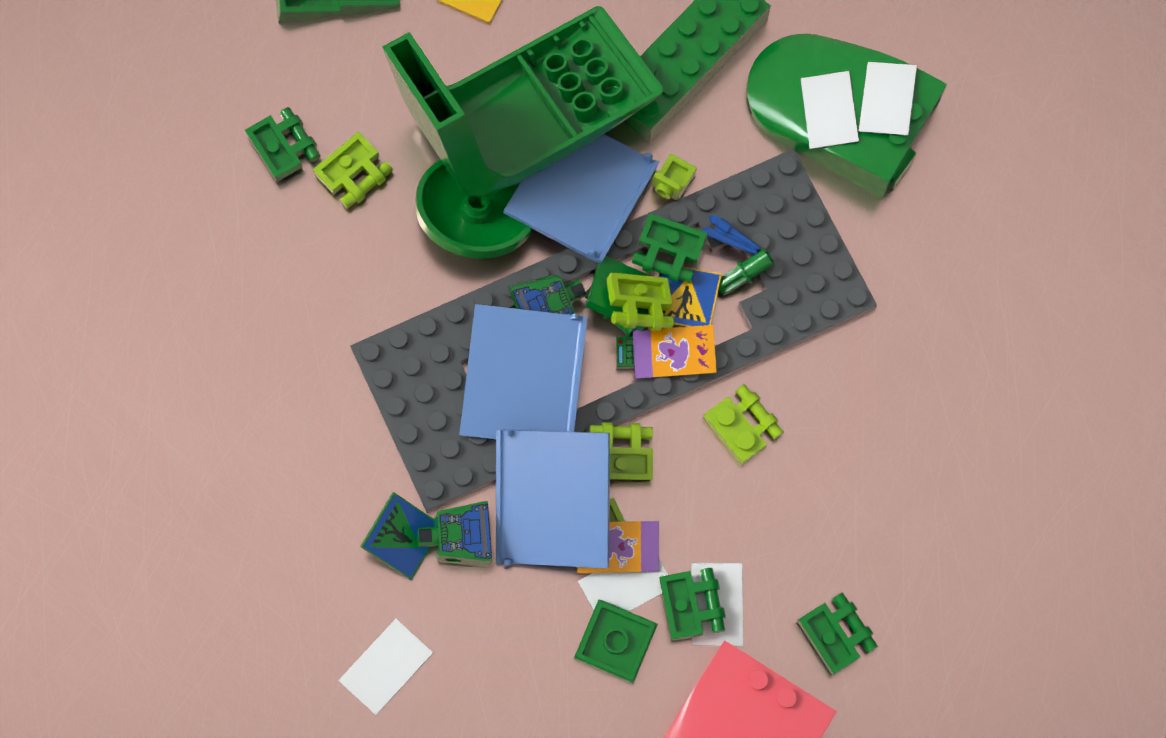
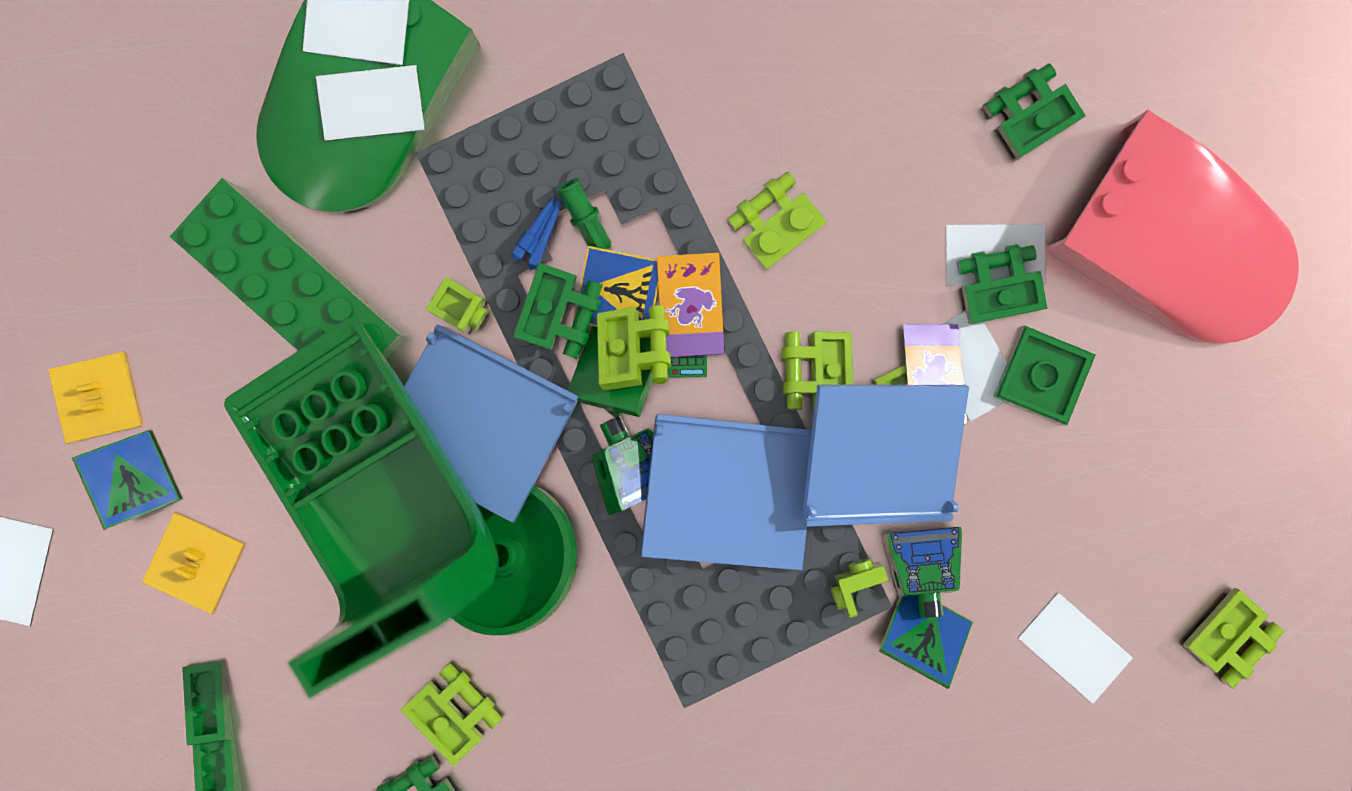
camera: 90 degrees left, 15 degrees up
none -> lime bracket [831,558,889,618]

